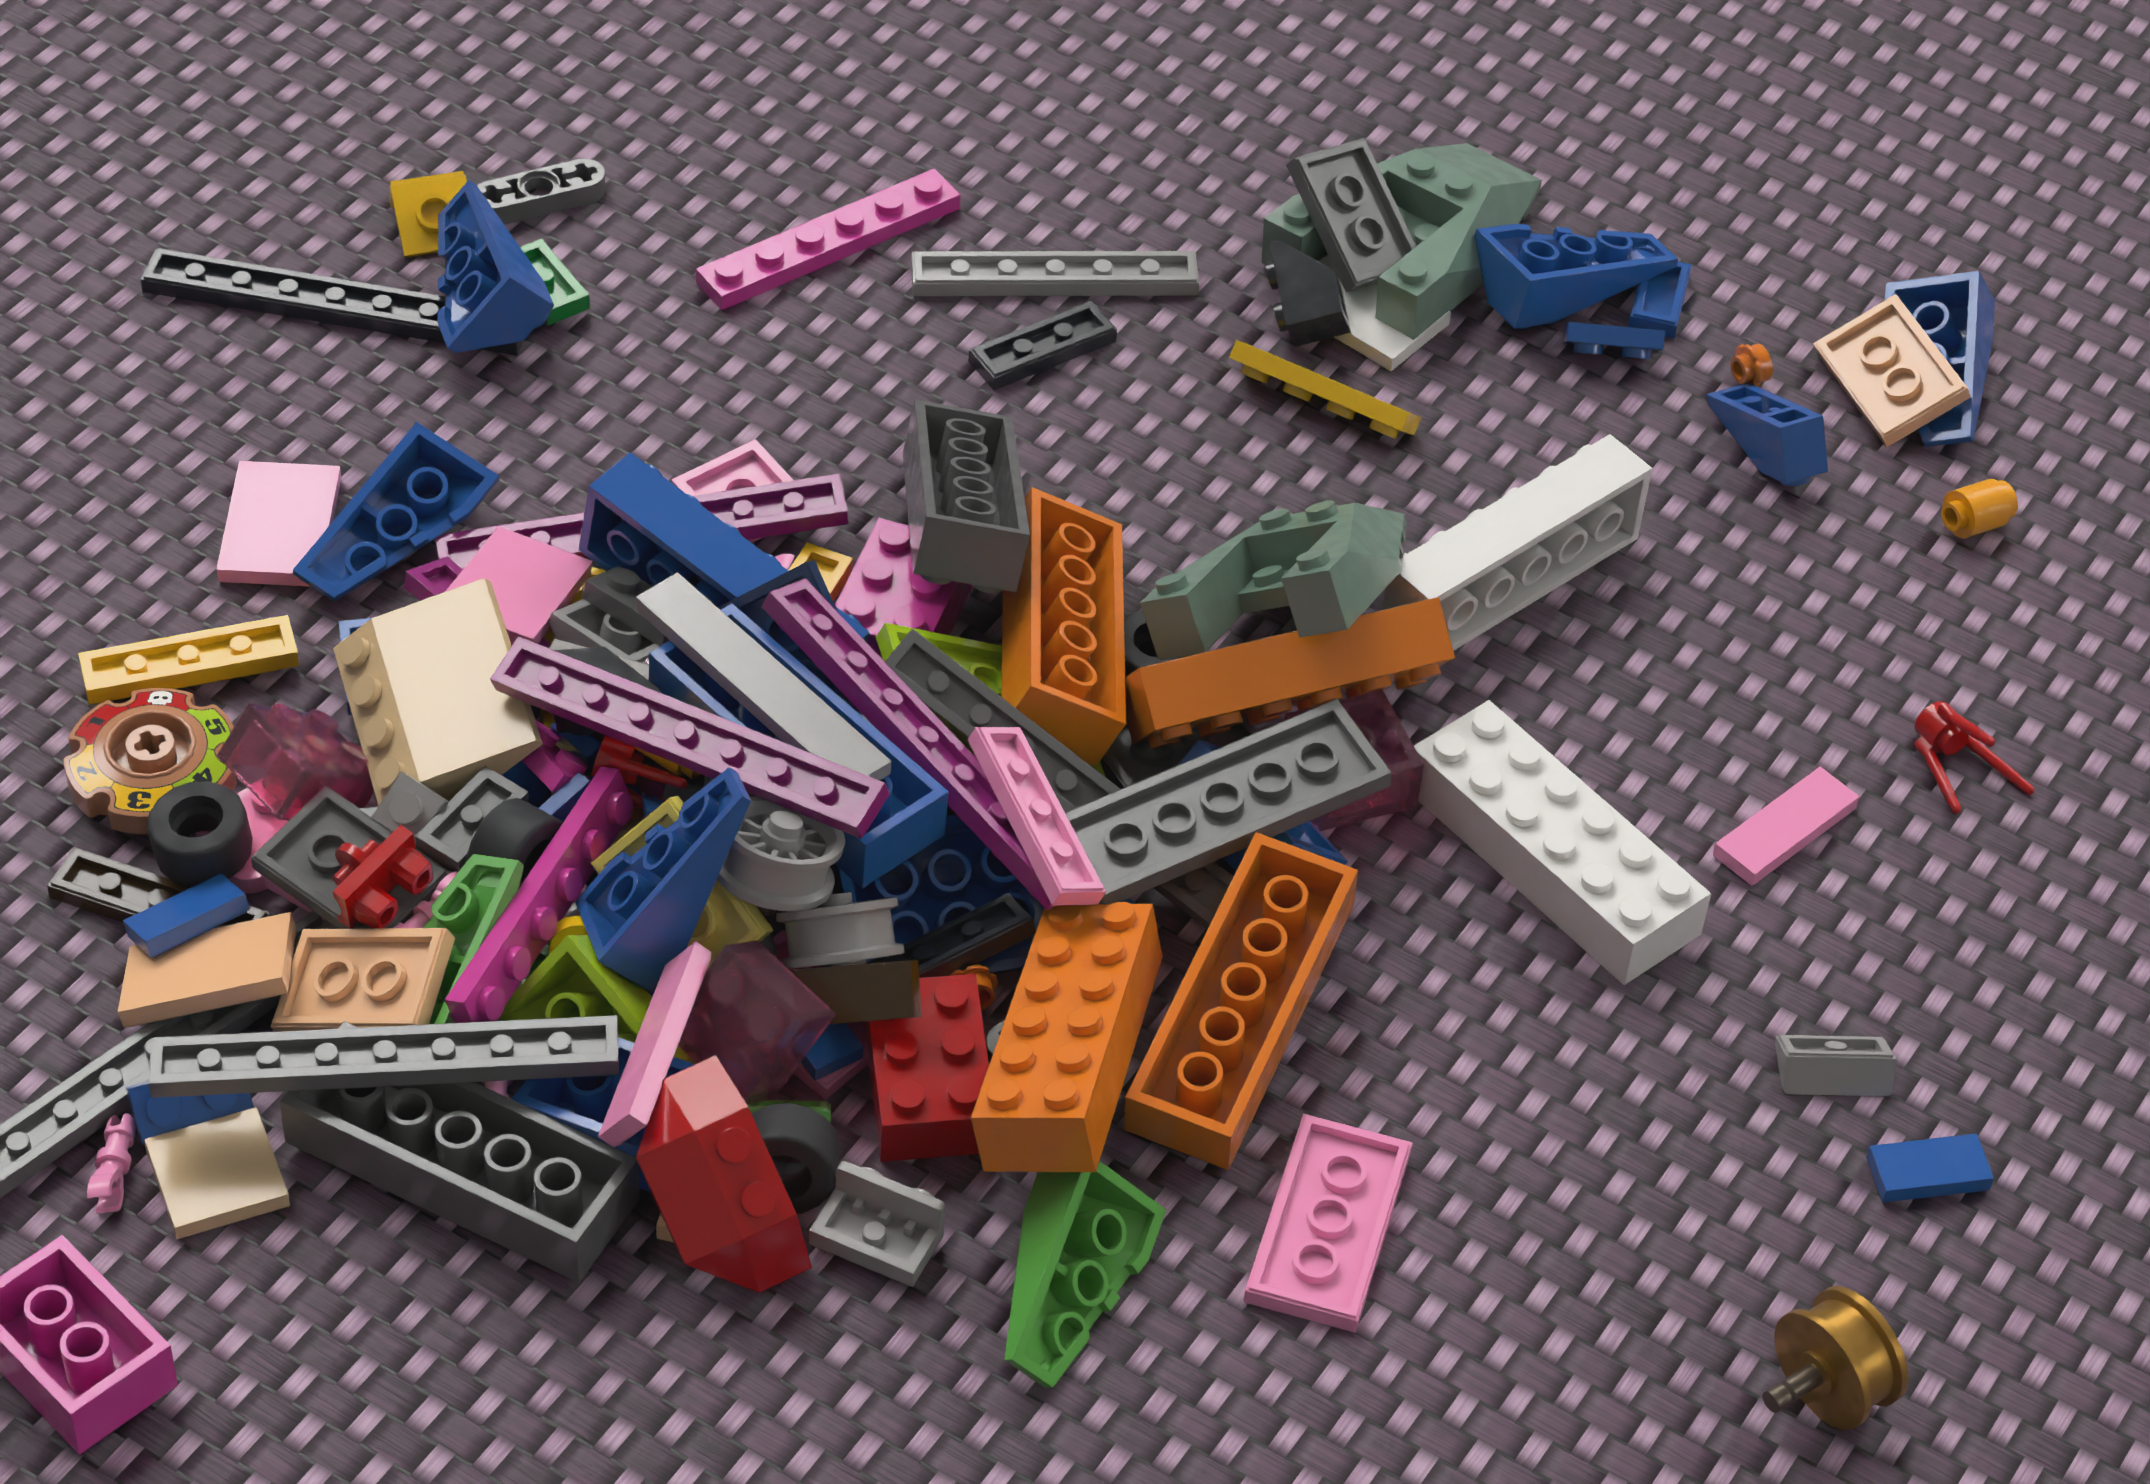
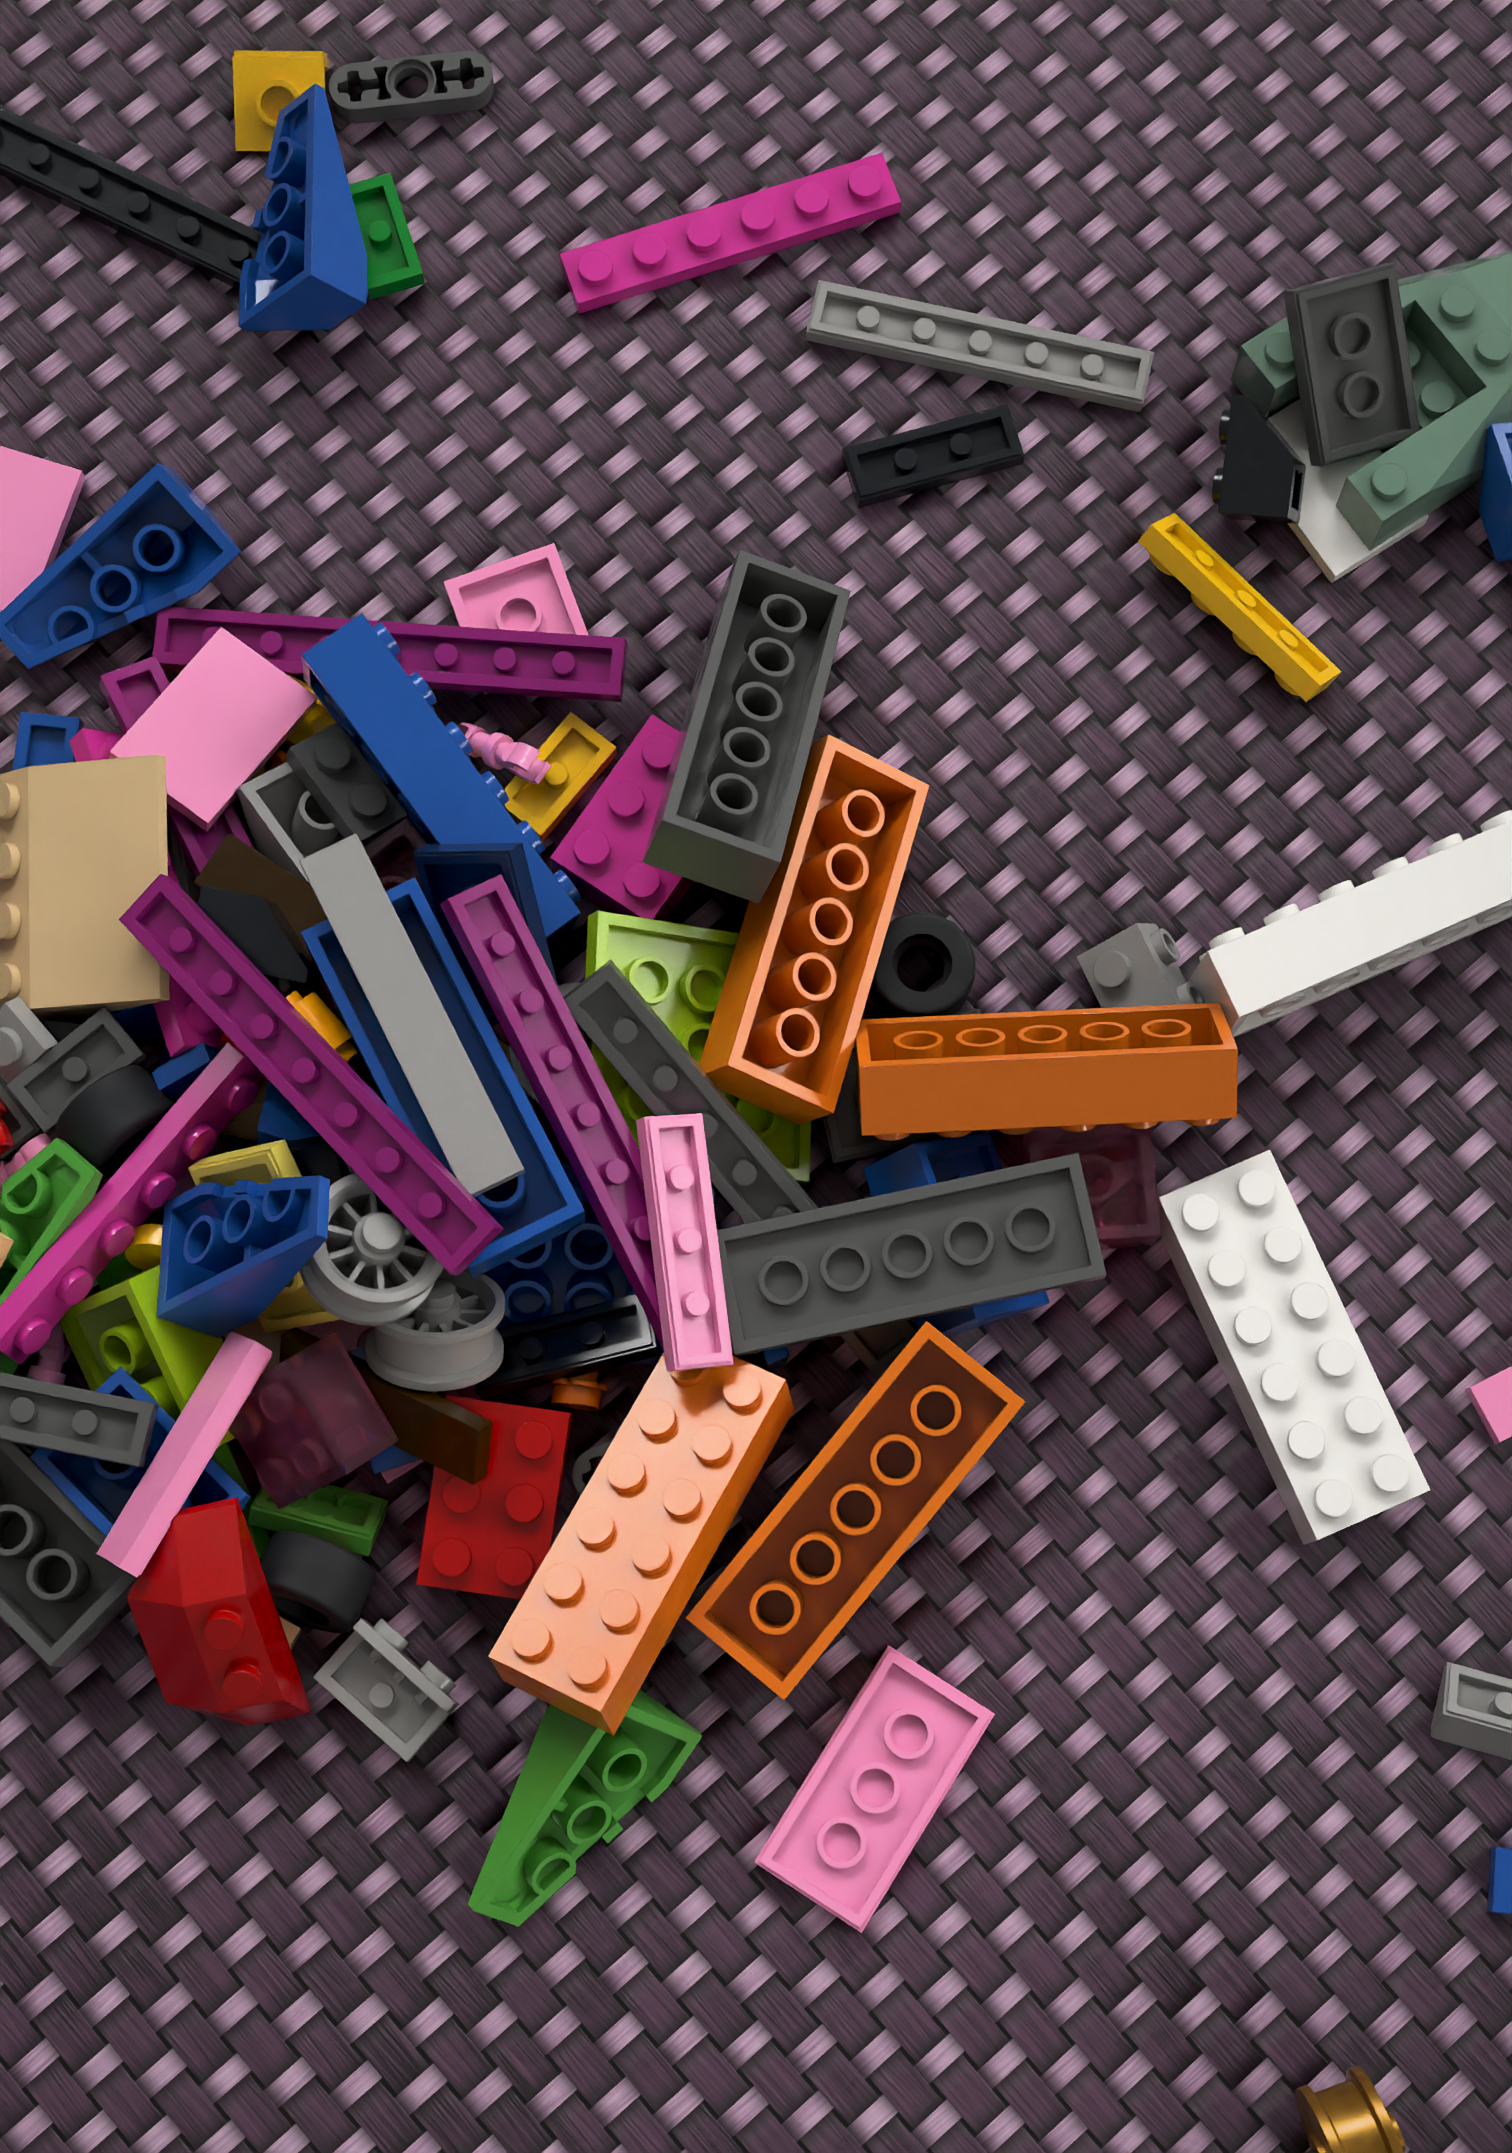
camera: 15 degrees right, 30 degrees up
sand green wedge [1140,500,1407,660] -> none

